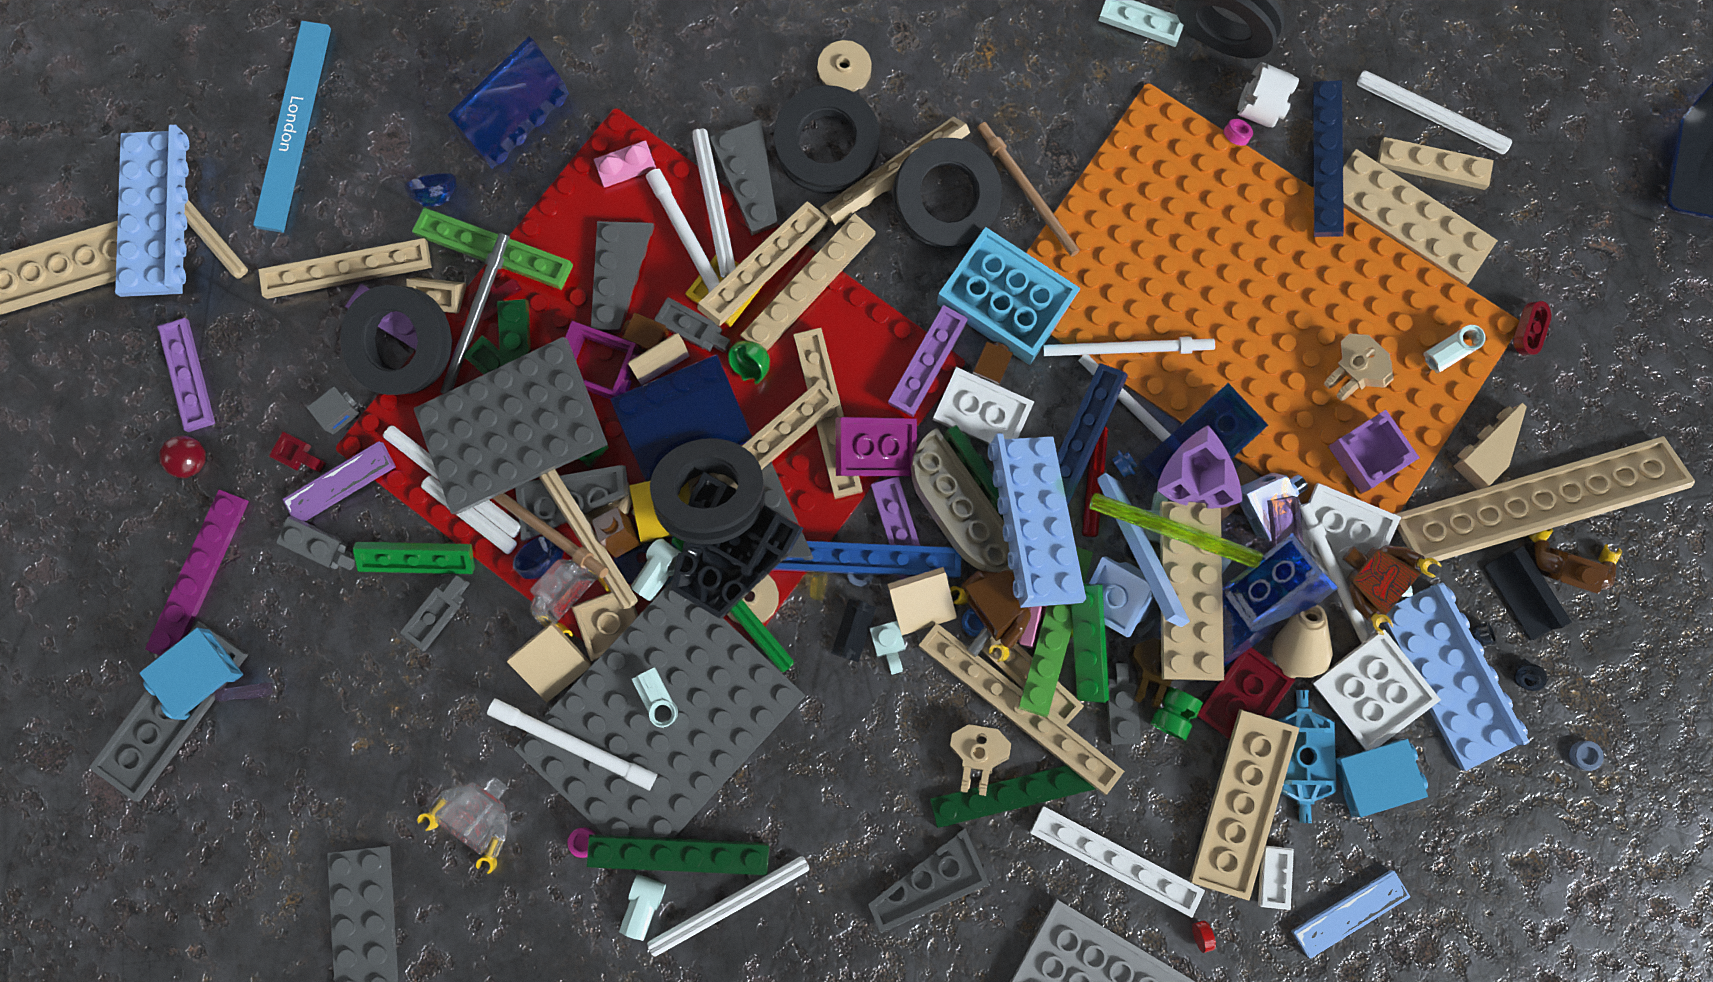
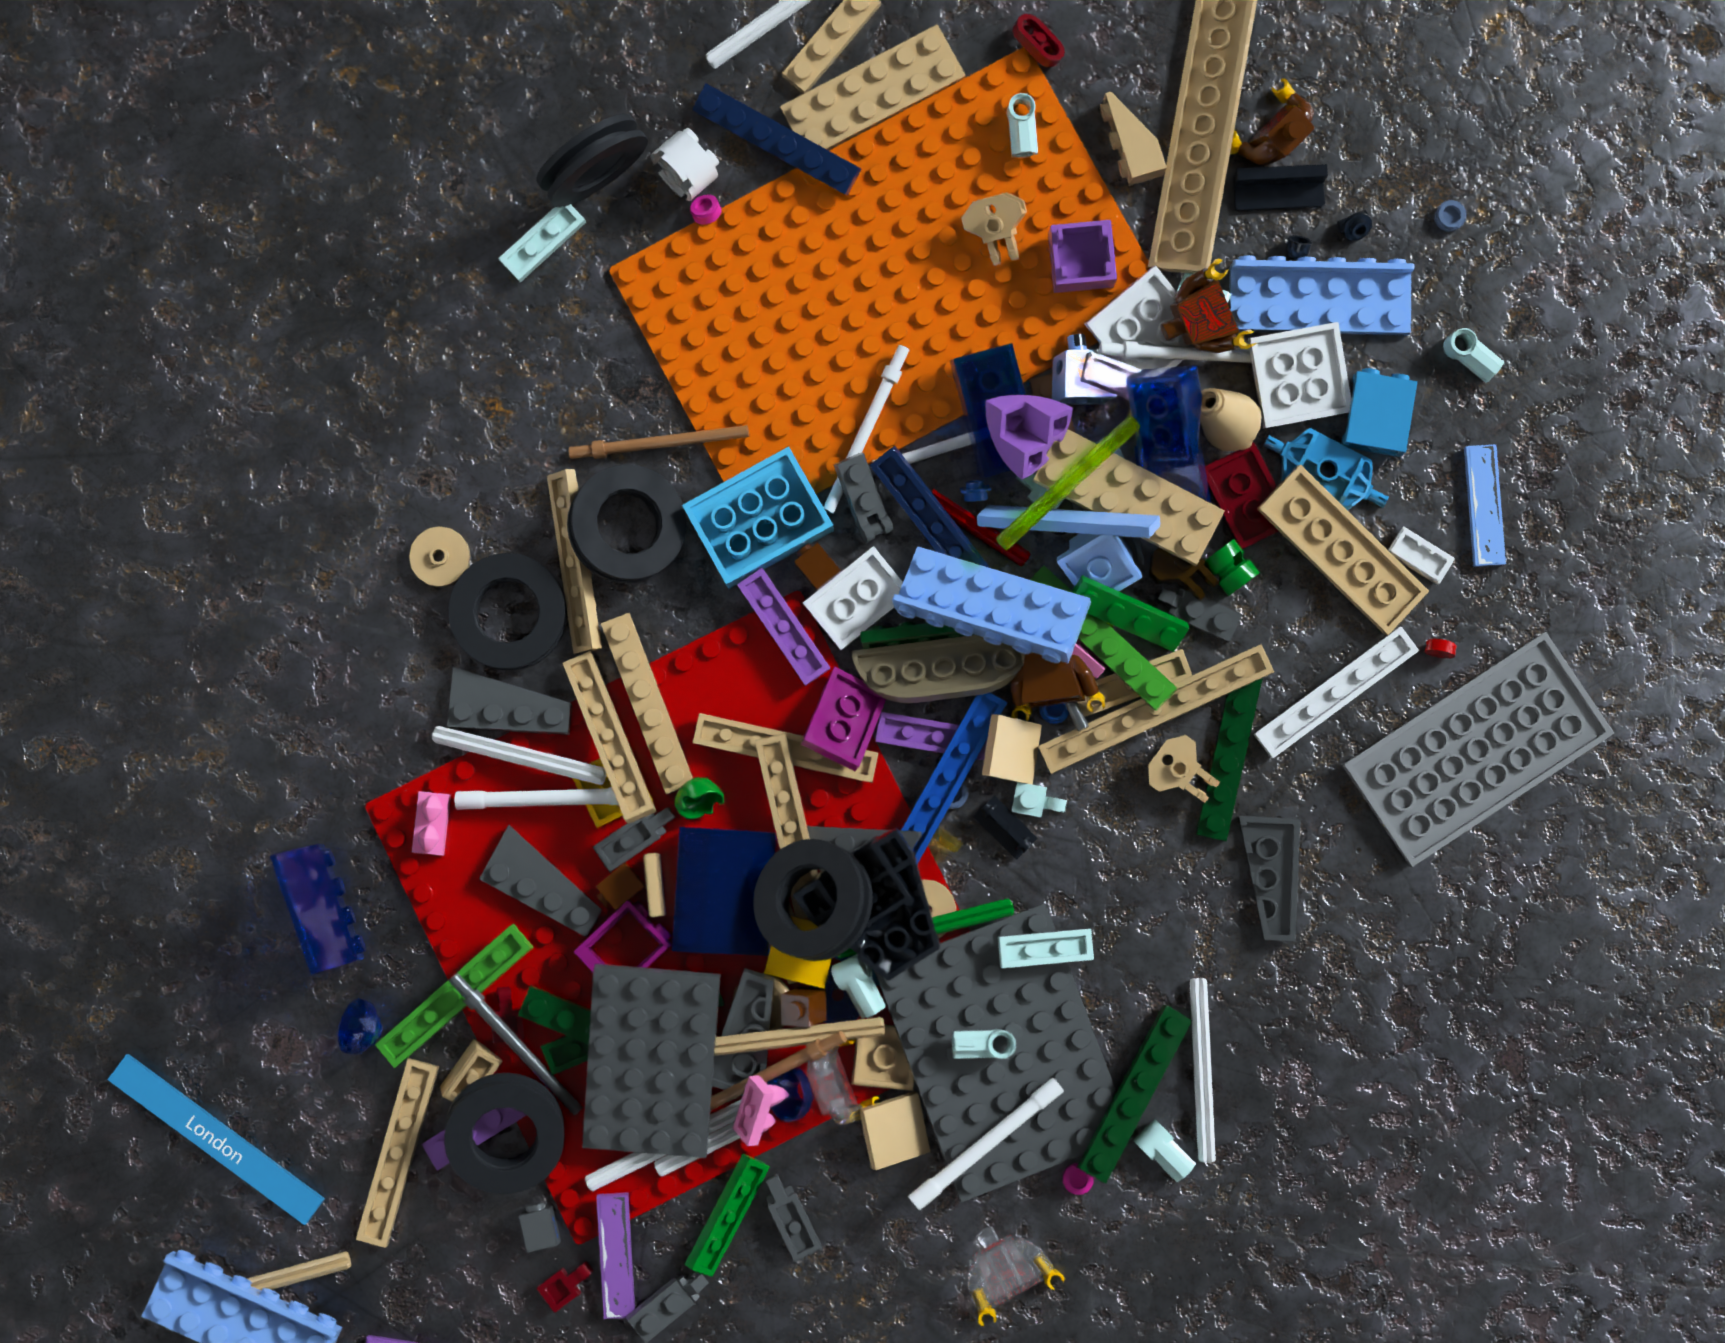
camera: 65 degrees left, 5 degrees up
none -> bright pink tile [733,1075,789,1146]
none -> dark grey plate [833,453,894,543]
none -> light aqua plate [998,929,1094,968]
none -> light aqua piece [1443,328,1504,383]

